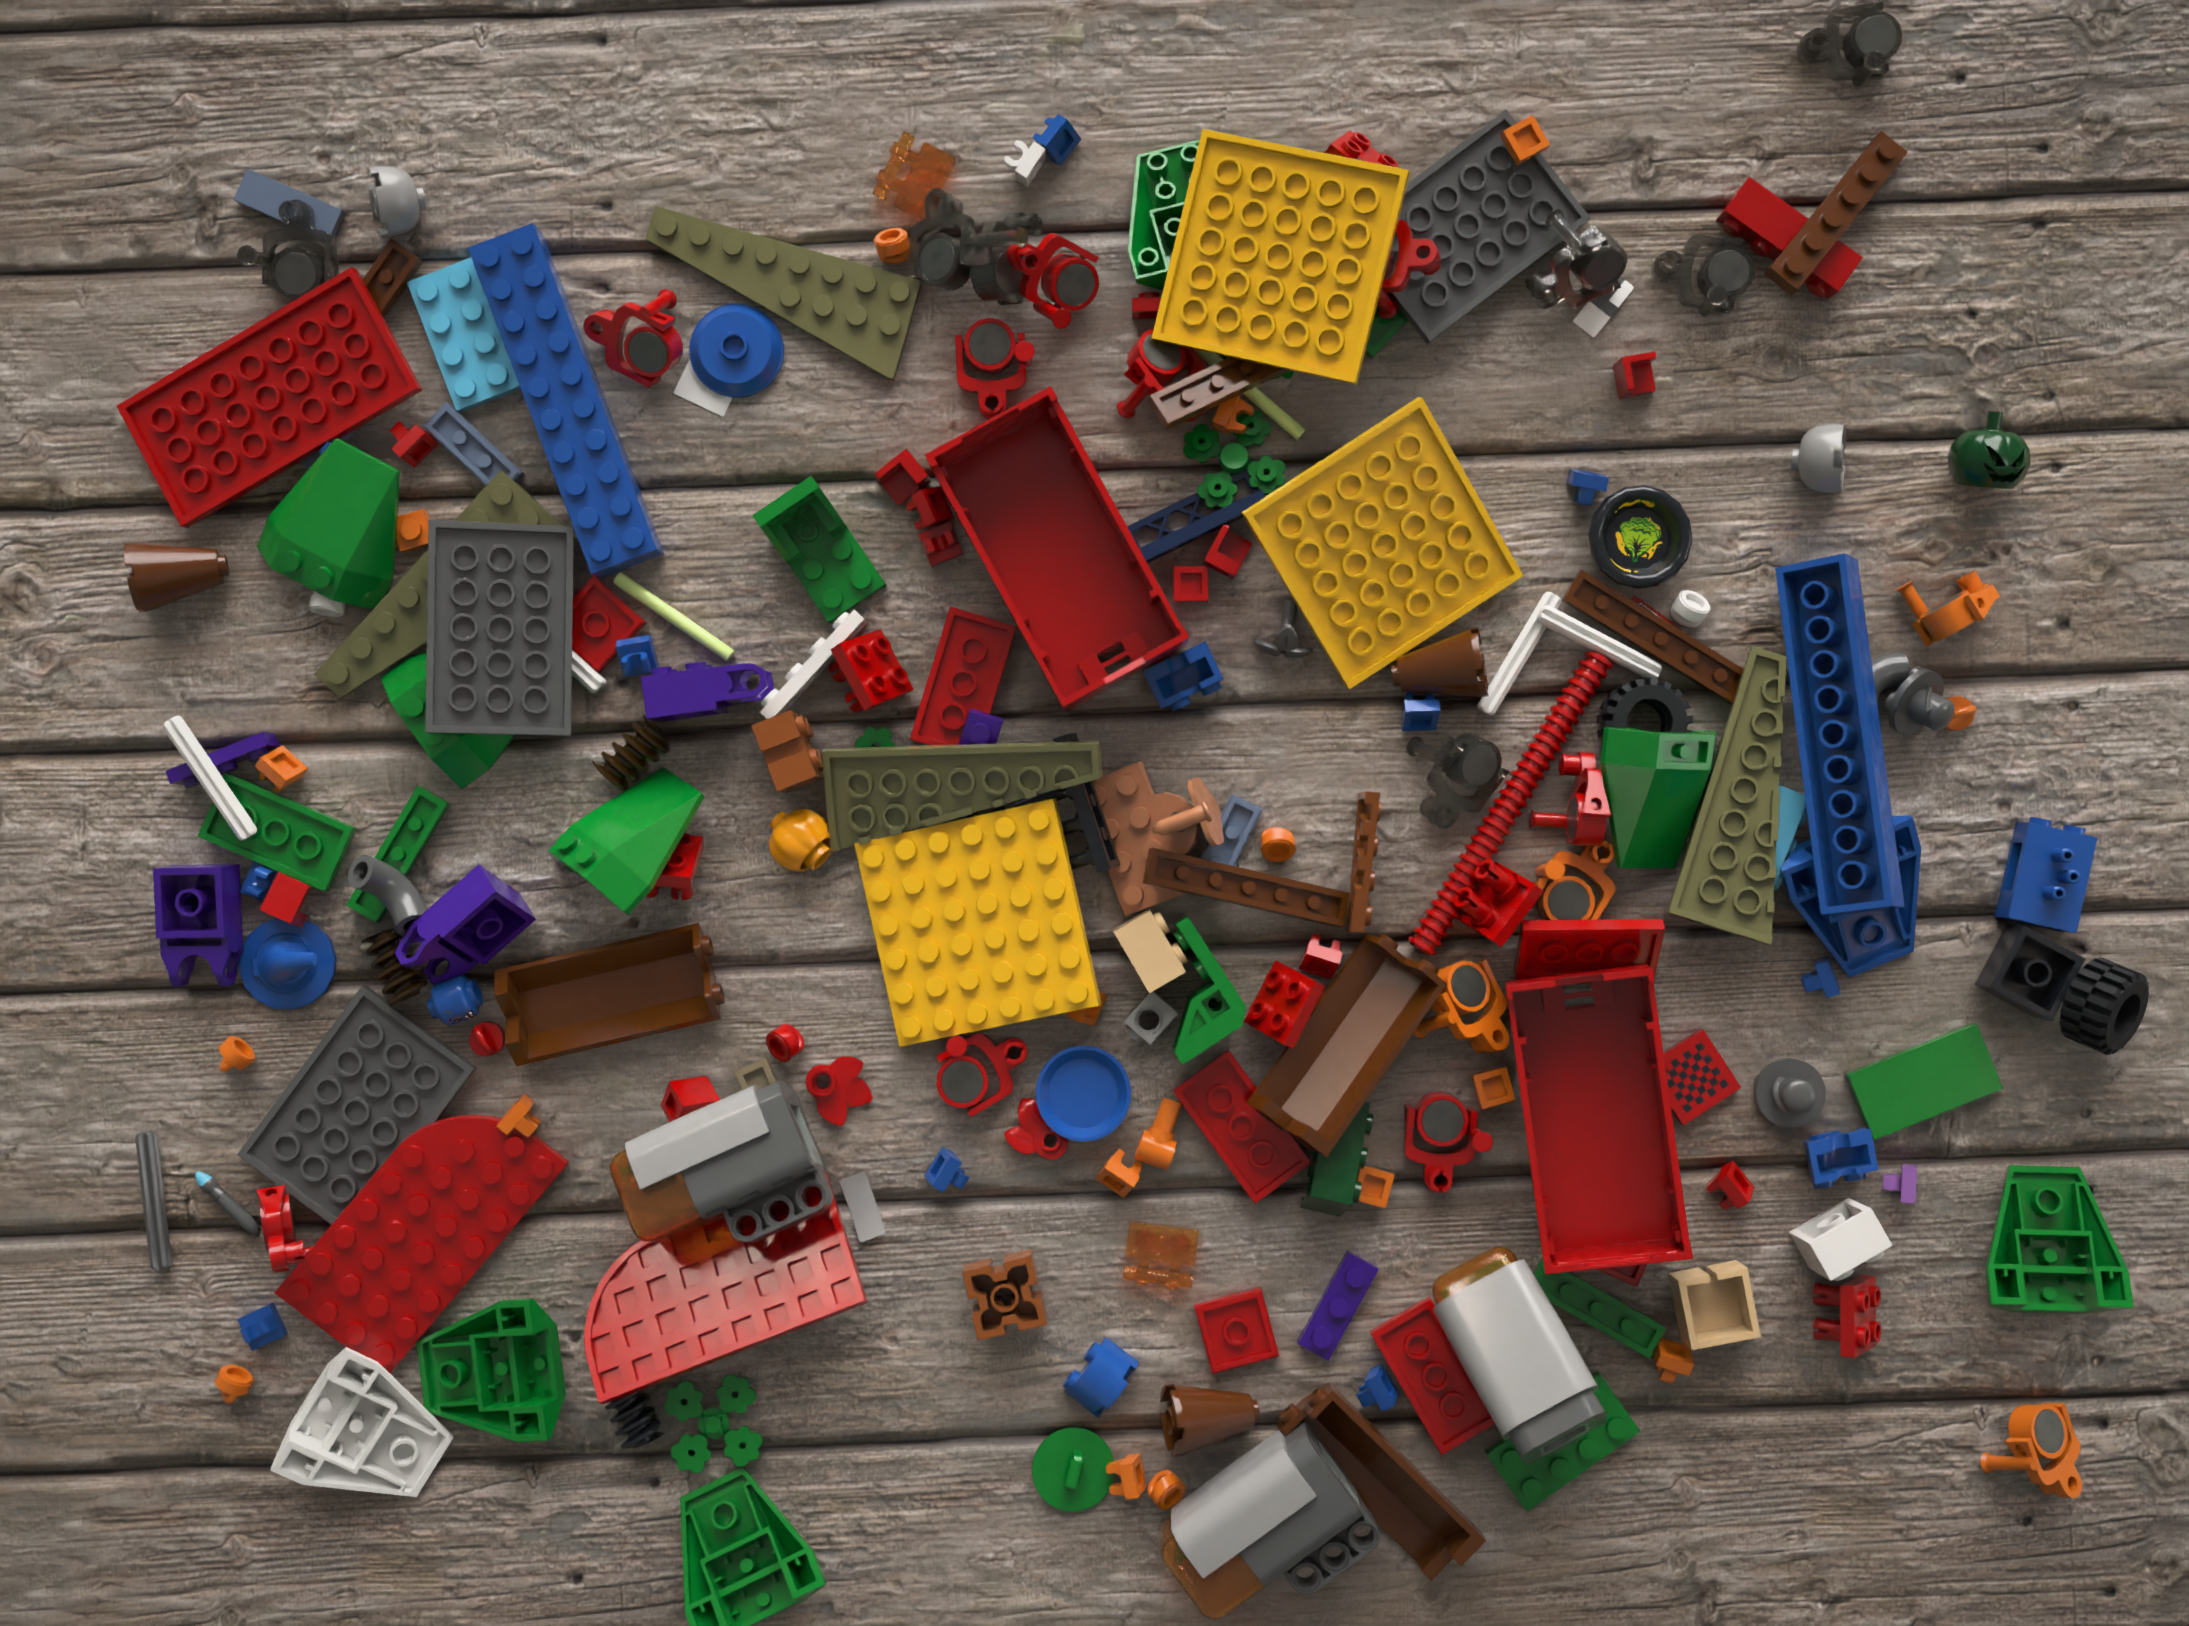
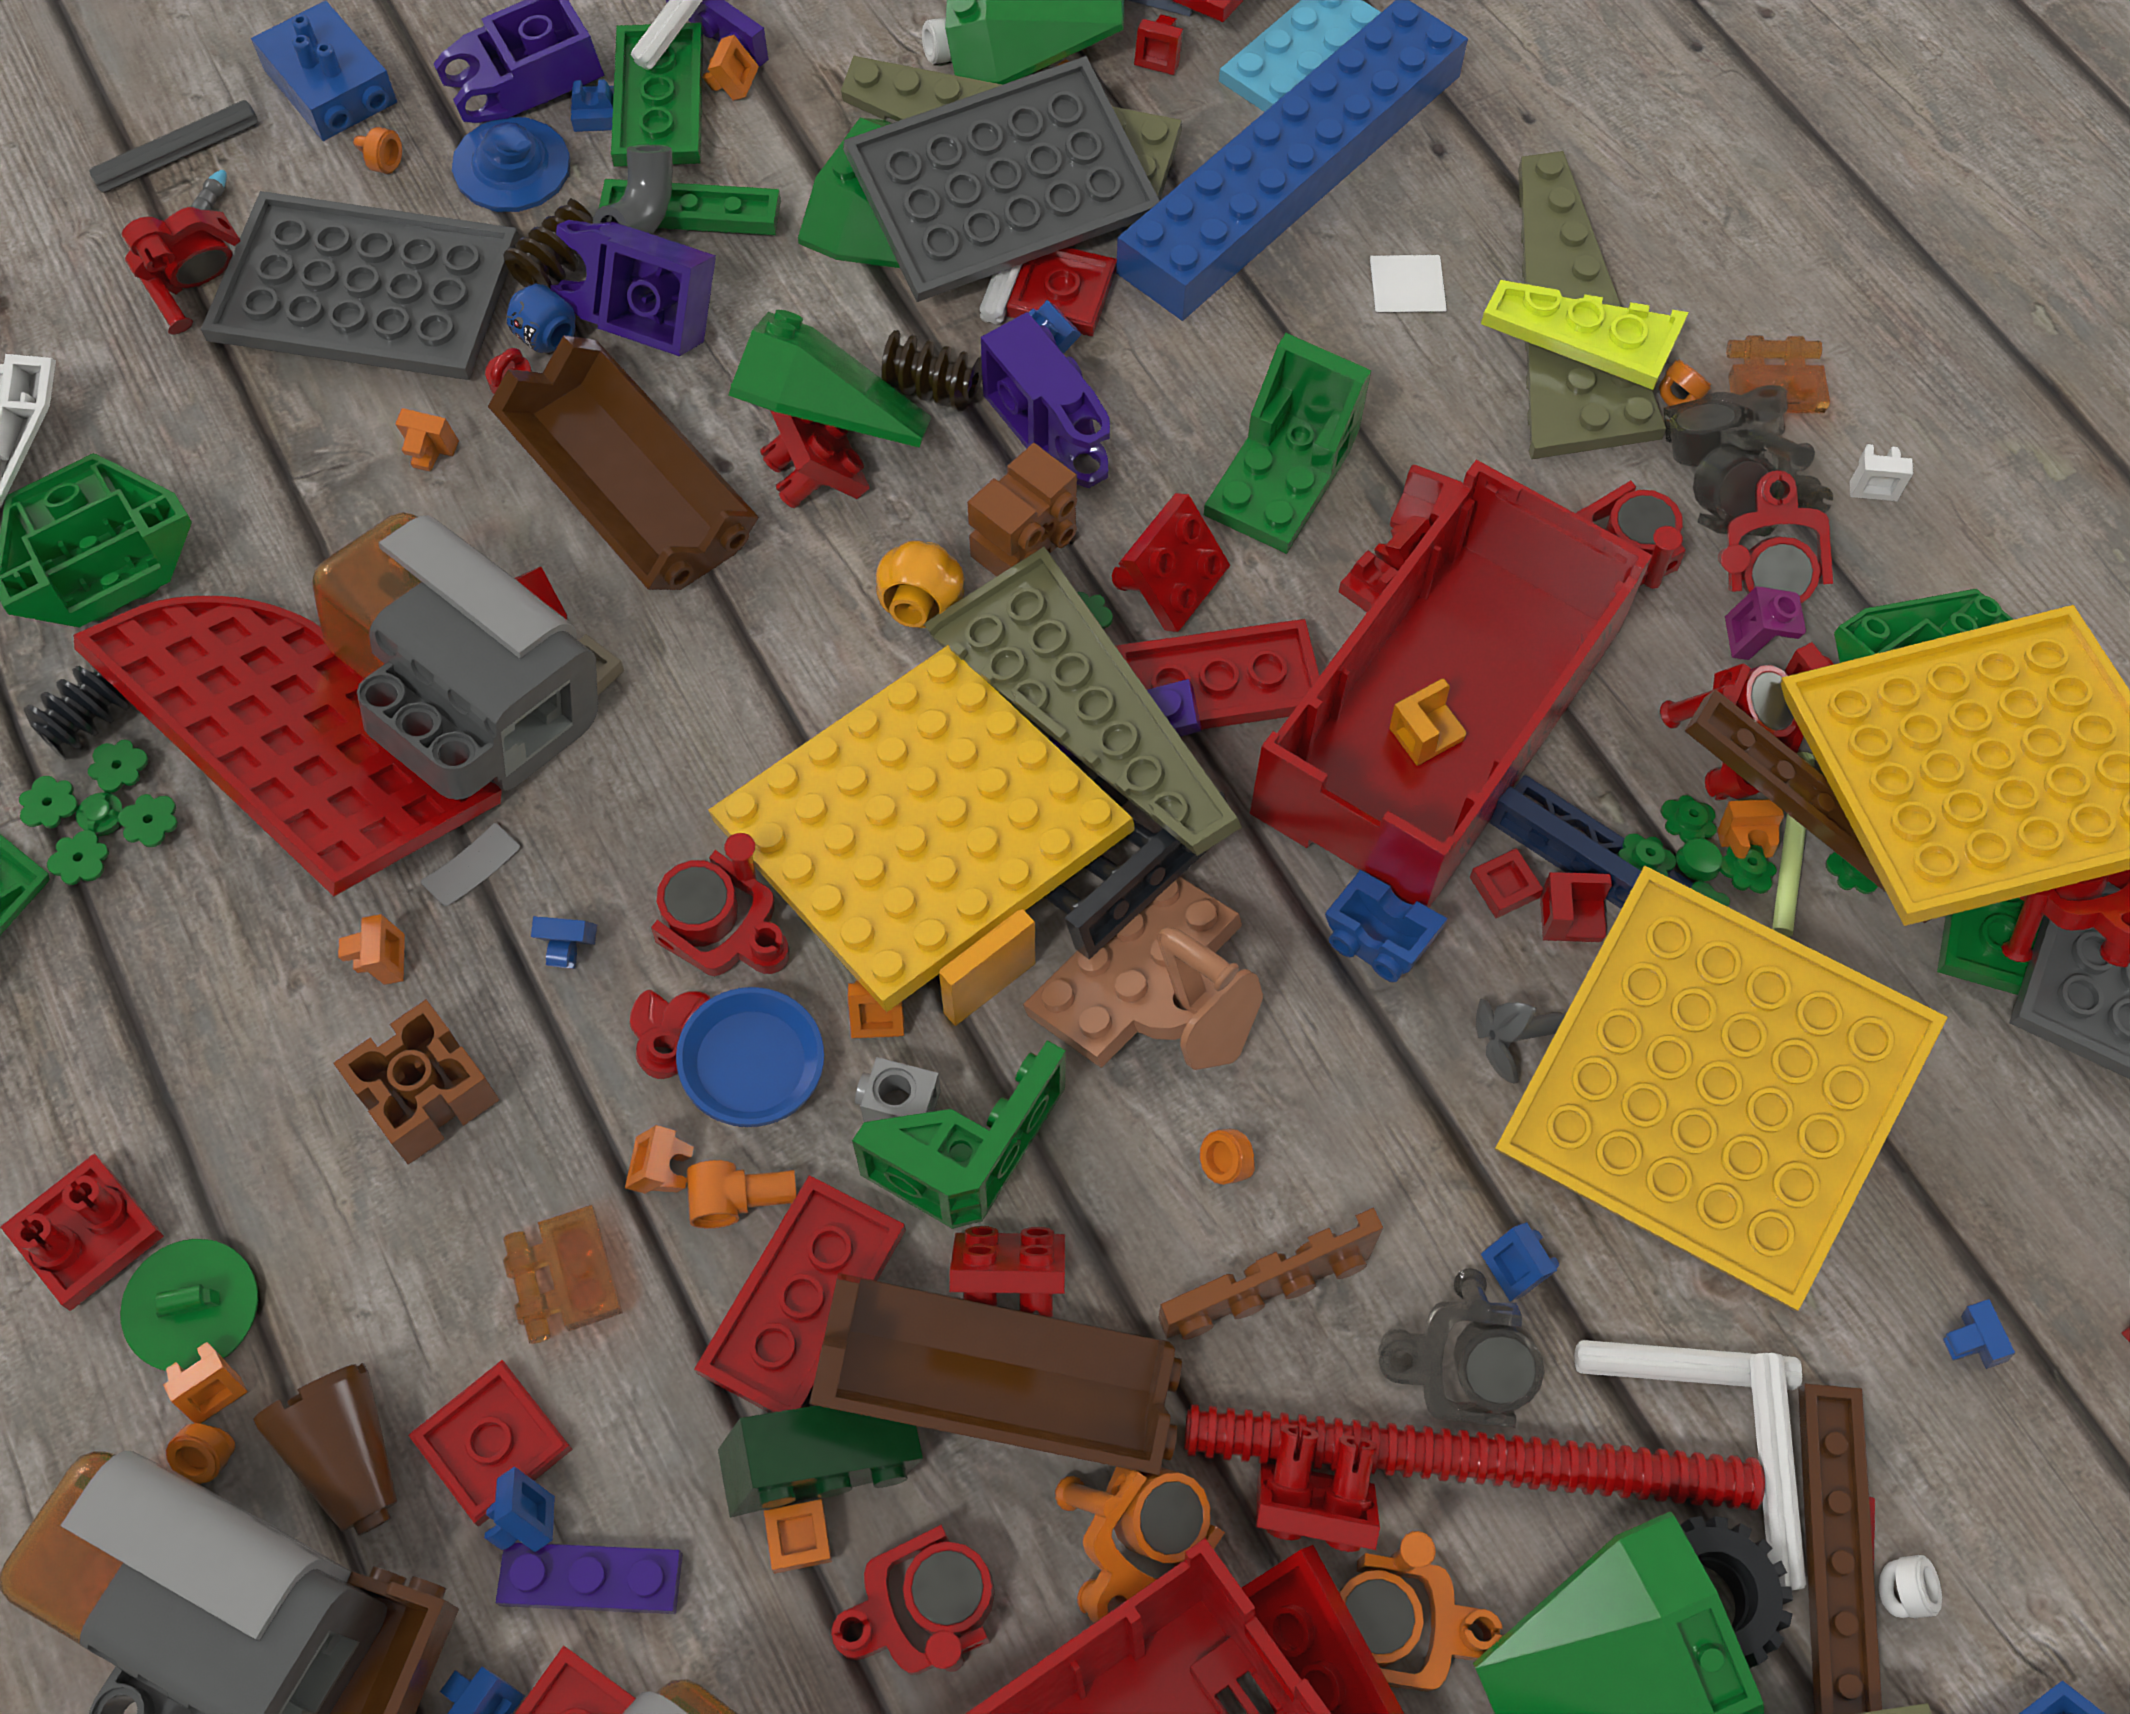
camera: 60 degrees right, 25 degrees down
blue tile [237,1302,288,1351] -> none
red panel [259,872,311,928] -> none
red plate [274,1114,568,1373] -> none
sand blue tile [423,402,524,486] -> none
red piece [583,289,683,388] -> none
yellowish green bar [613,572,735,662] -> none
blue piece [689,304,784,398] -> none
white plate [759,610,868,719] -> none
red tile [766,1024,805,1062] -> none
red plate [805,1056,873,1126] -> none
blue tile [1033,114,1081,166] -> none
blue cylinder [1062,1337,1139,1418] -> none
tan piece [1113,909,1188,994] -> none
reddish brown plate [1143,848,1350,928] -> none
sand blue tile [1200,794,1263,902] -> none
red tile [1298,933,1342,980] -> none
reddish brown cone [1391,627,1489,697] -> none
orange plate [1471,1065,1516,1109] -> none
red piece [1529,752,1611,846] -> none
black piece [1588,485,1693,589] -> none
none -> red plate [0,1153,164,1311]
none -> blue piece [251,0,397,141]
none -> orange tile [338,914,405,985]
none -> blue tile [484,1467,555,1552]
none -> light orange tile [939,909,1035,1026]
none -> light orange panel [1389,678,1466,766]
none -> neon yellow wing [1481,280,1689,390]
none -> magenta bracket [1725,586,1806,660]

